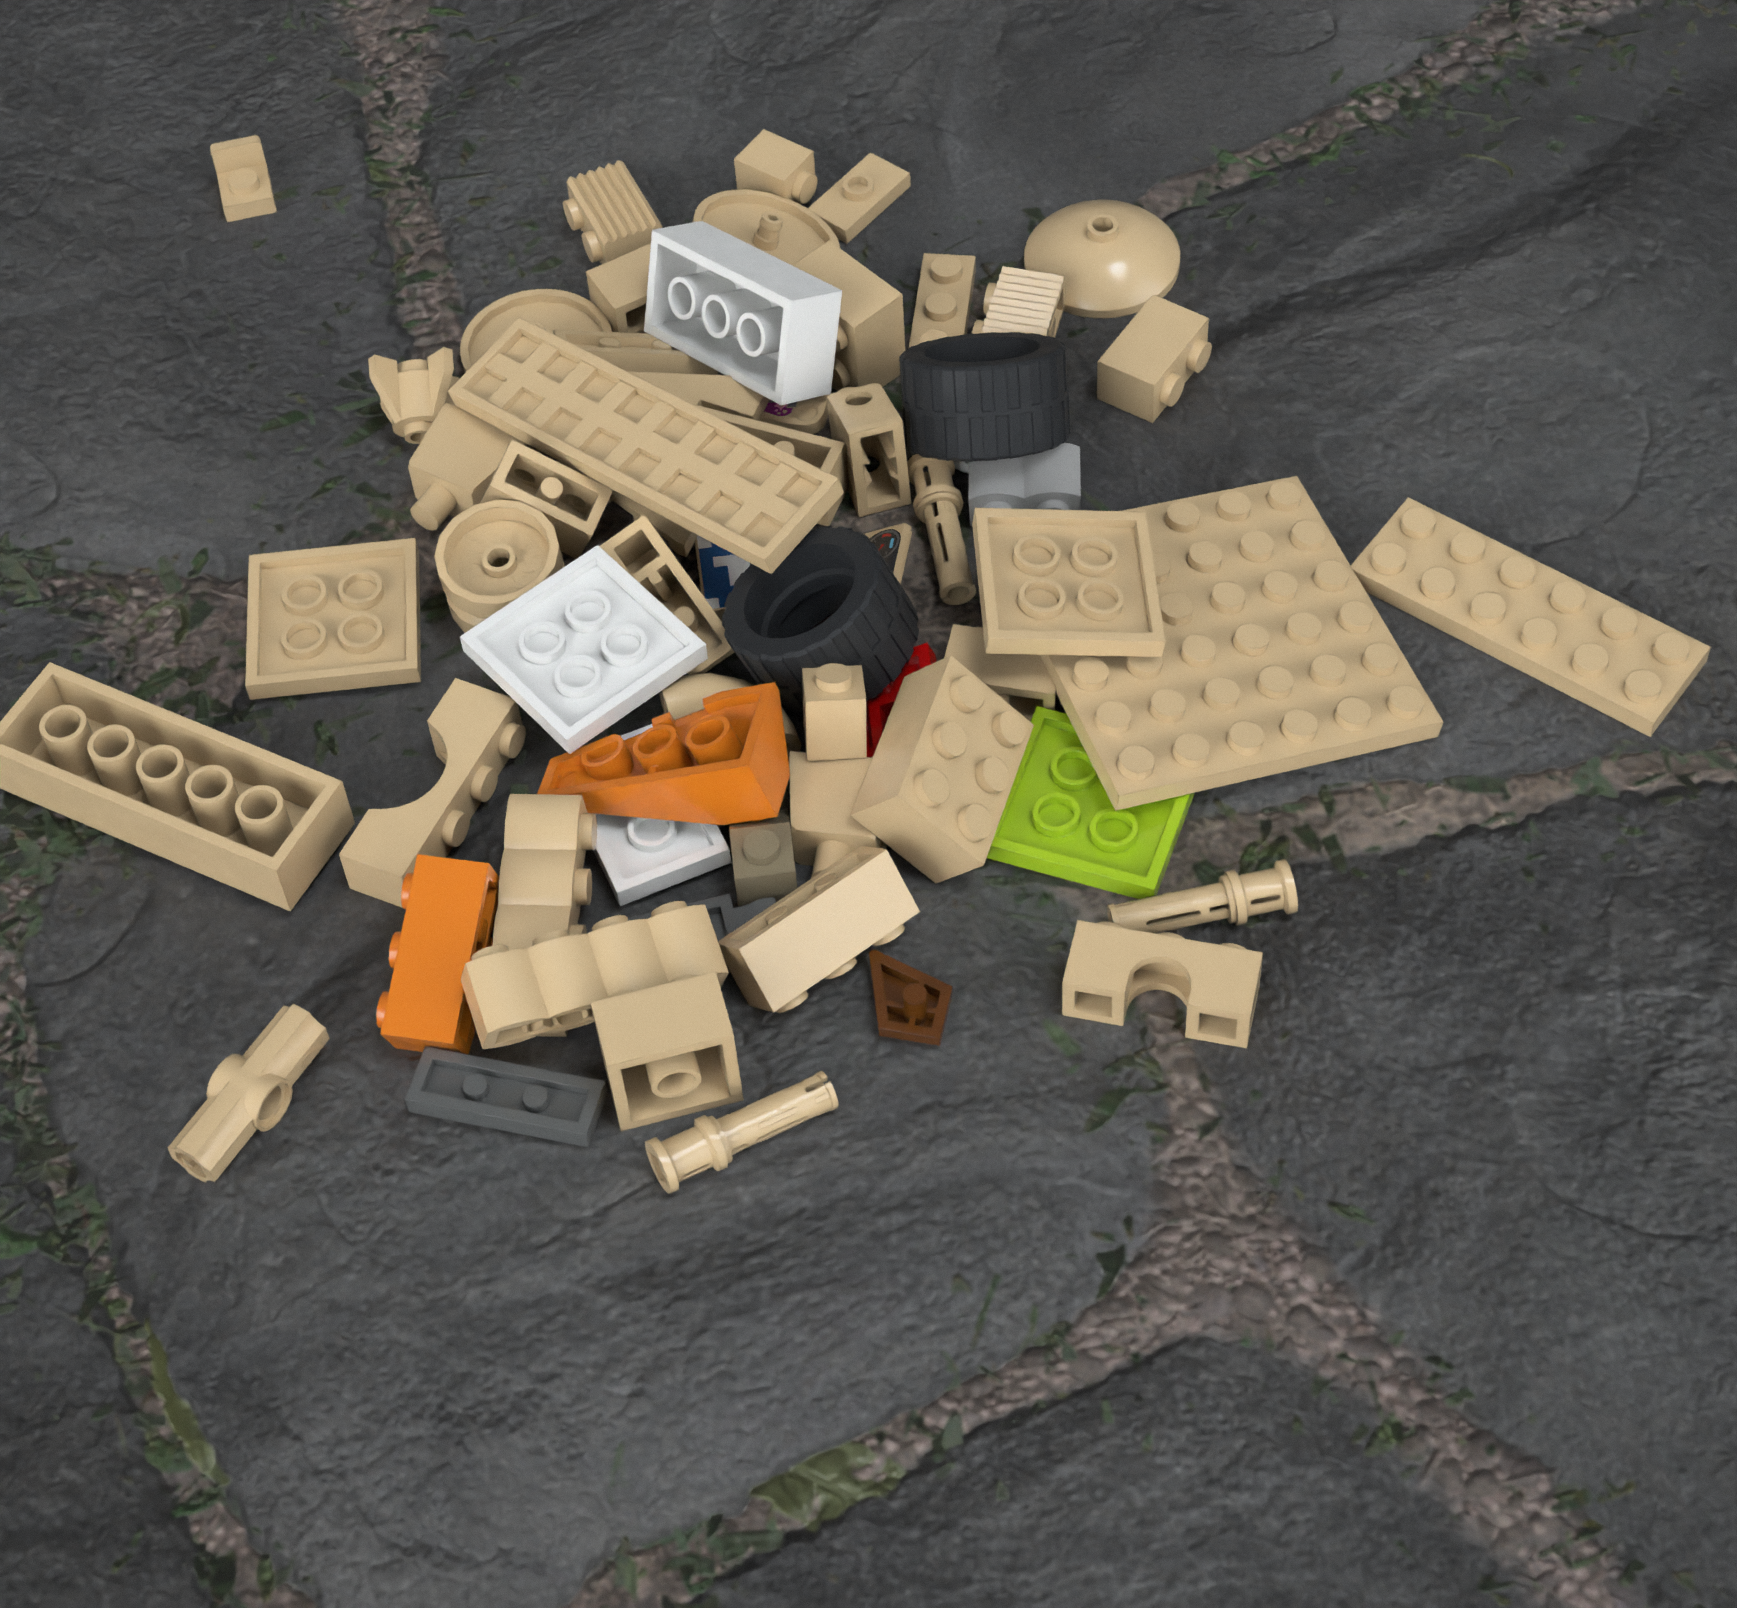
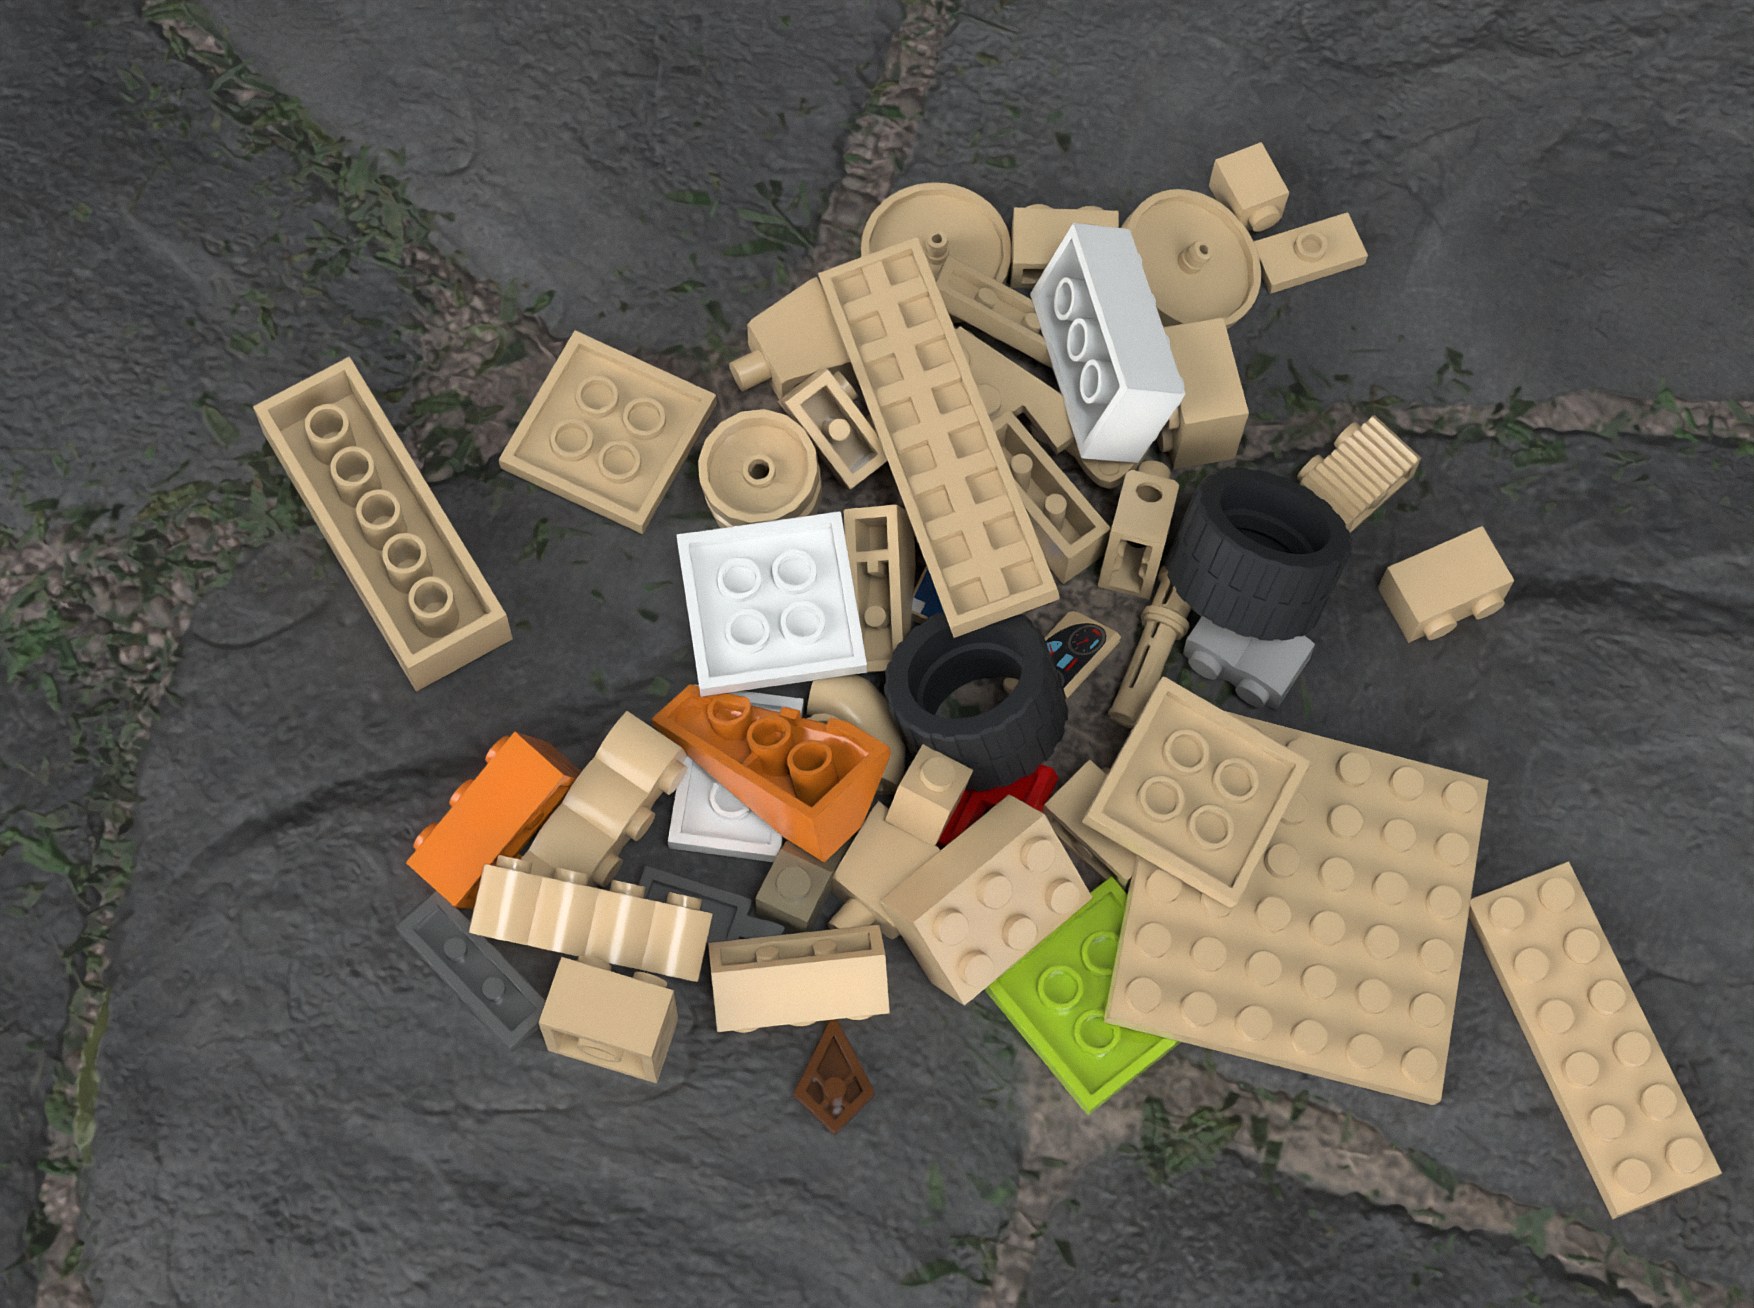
camera: 25 degrees right, 15 degrees up
tan piece [168,1004,330,1183] -> none
tan arch [339,678,526,908] -> none
tan brick [368,347,460,444] -> none
tan brick [563,160,662,264] -> none
tan pin [645,1071,838,1194] -> none
tan plate [909,253,976,347] -> none
tan dish [1024,200,1180,318] -> none
tan arch [1062,920,1263,1048] -> none
tan pin [1107,859,1298,934] -> none

